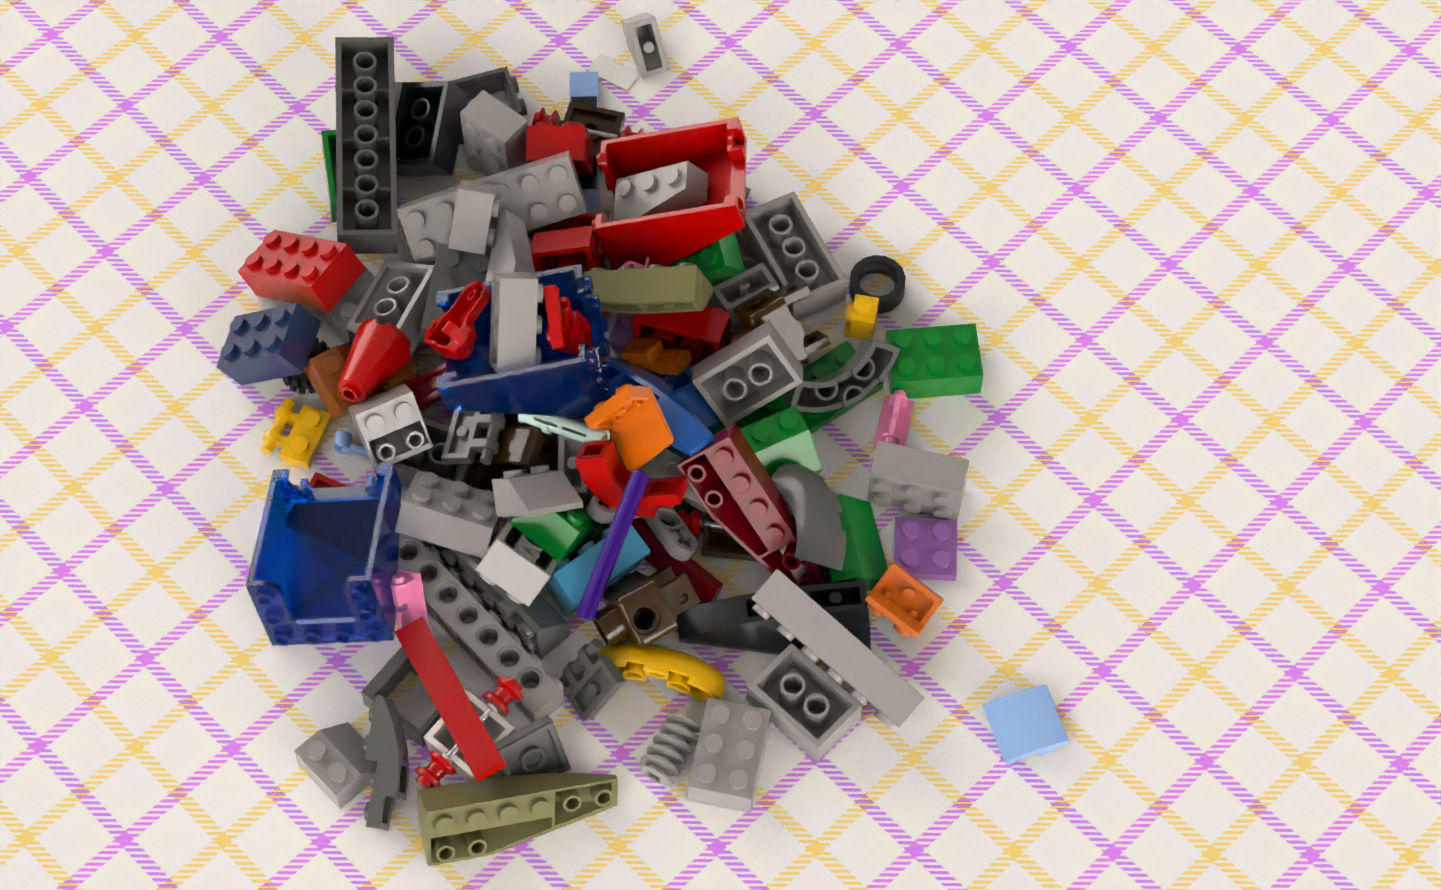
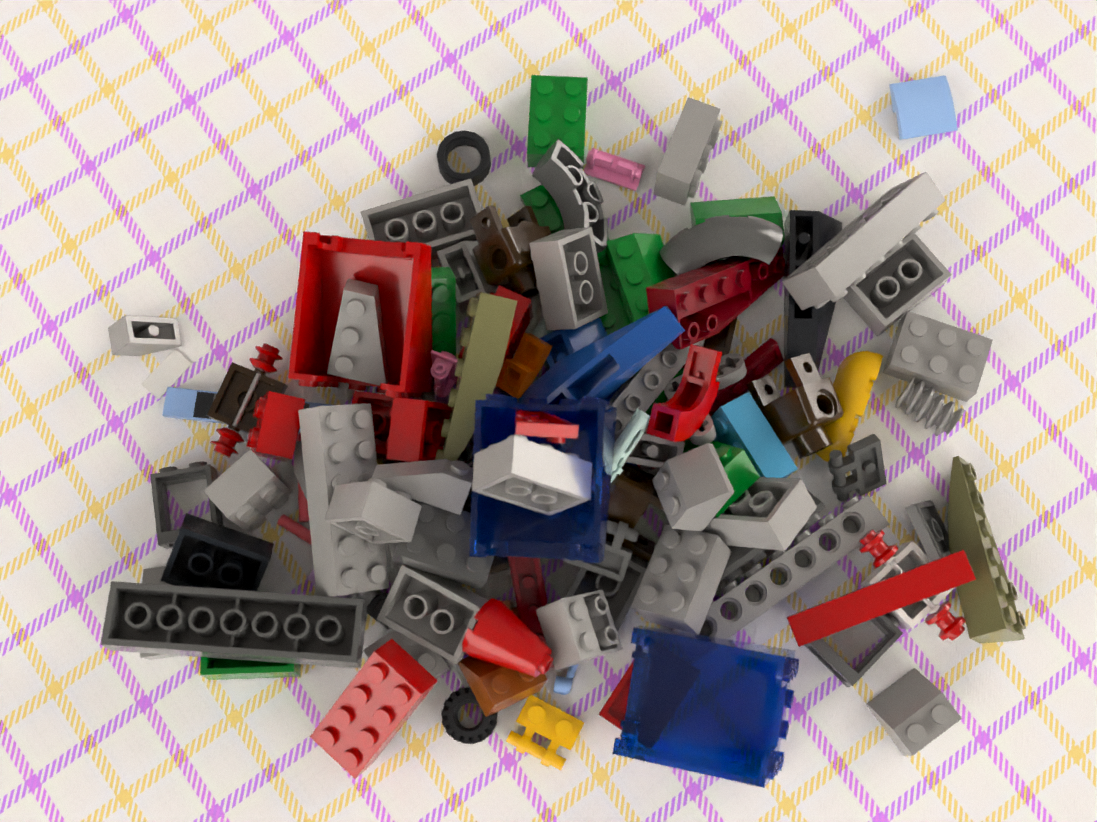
camera: 80 degrees left, 15 degrees up
dark blue brick [216,303,321,386] -> none
dark grey slope [363,695,409,831] -> none
bright pink hinge [390,570,430,630] -> none
red piece [425,281,491,360] -> none
dark purple axle [576,470,649,621] -> none
orange bracket [584,384,674,471] -> none
yellow brick [843,294,879,339] -> none
orange bracket [865,561,944,638] -> none
medium lavender plate [894,517,957,581] -> none

